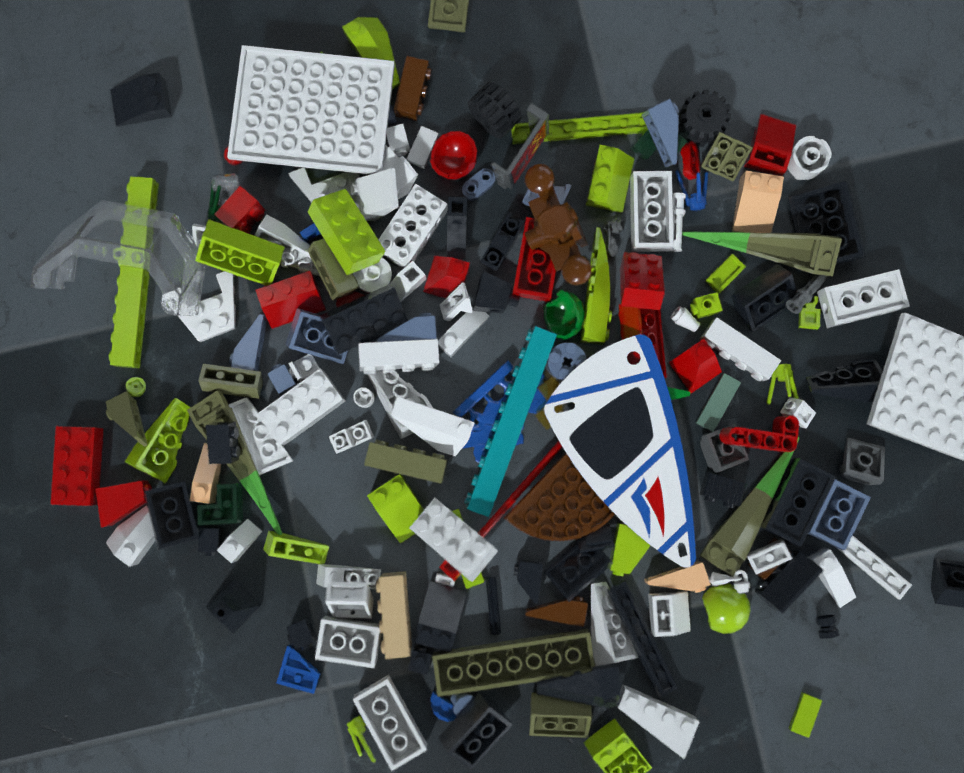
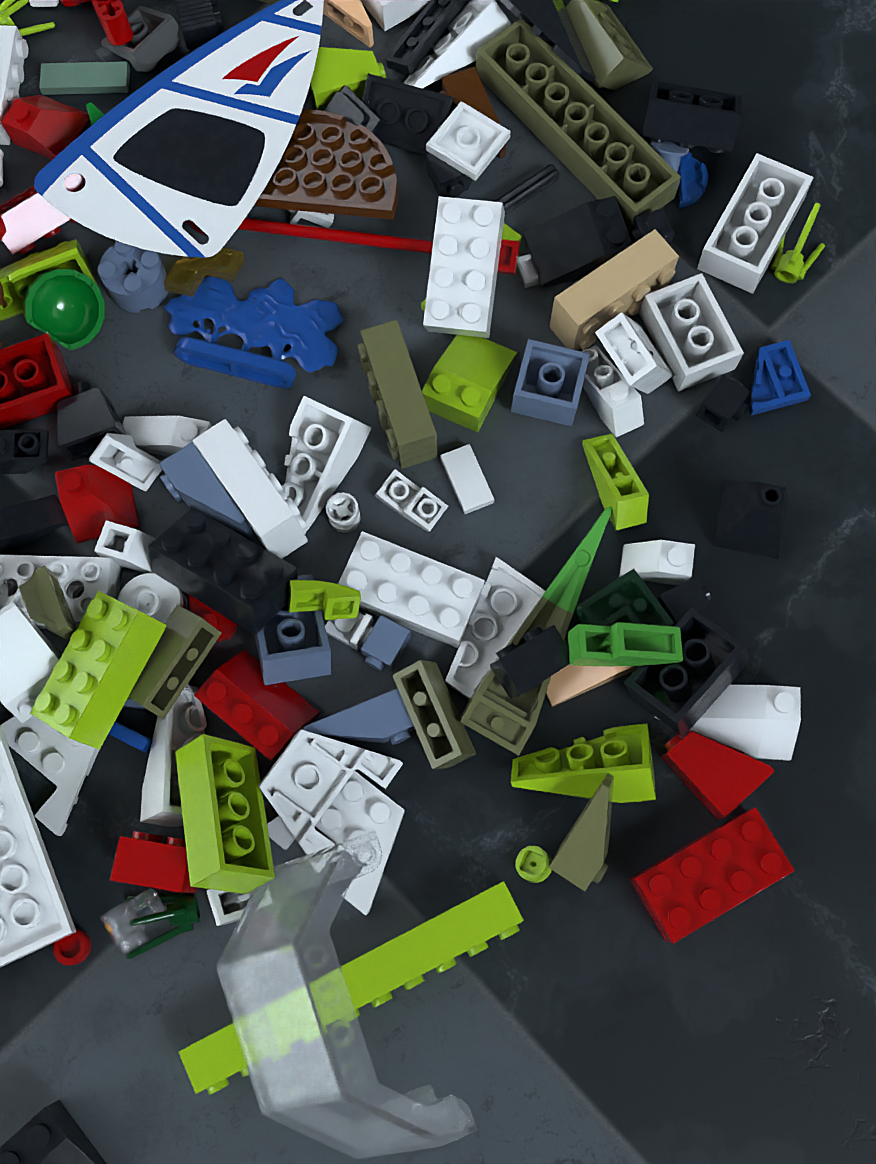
camera: 120 degrees left, 10 degrees down
white wedge [390,396,474,456] -> none
teal brick [464,326,557,517] -> none
none -> olive slope [18,566,77,640]
none -> white wing [258,729,403,876]
none -> lime slope [287,580,361,620]
none -> white tile [426,101,511,181]
none -> white tile [440,444,494,514]
none -> sand blue slope [511,339,590,426]
none -> bright green slope [568,622,683,667]

